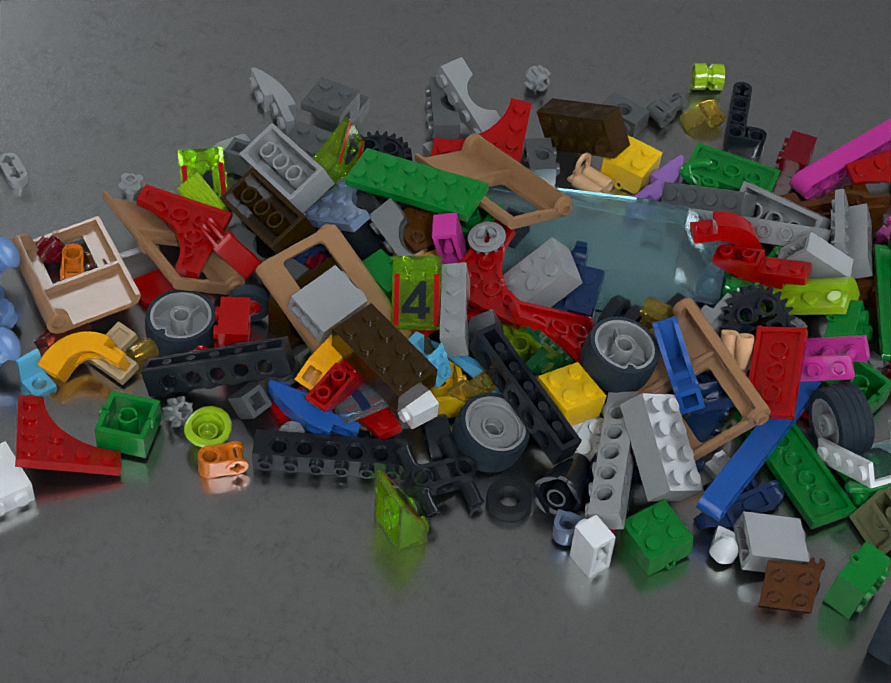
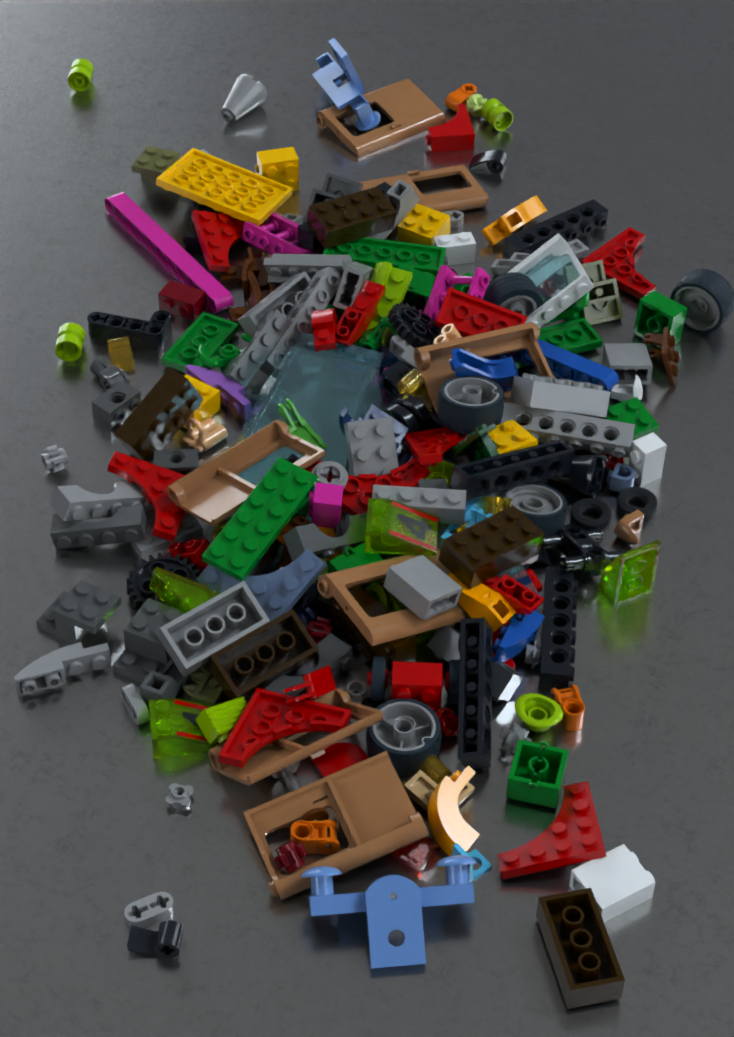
camera: 85 degrees left, 5 degrees down
none -> bright green arm [277,398,328,450]
none -> medium nougat plate [614,509,644,544]
none -> black tyre [617,487,658,522]

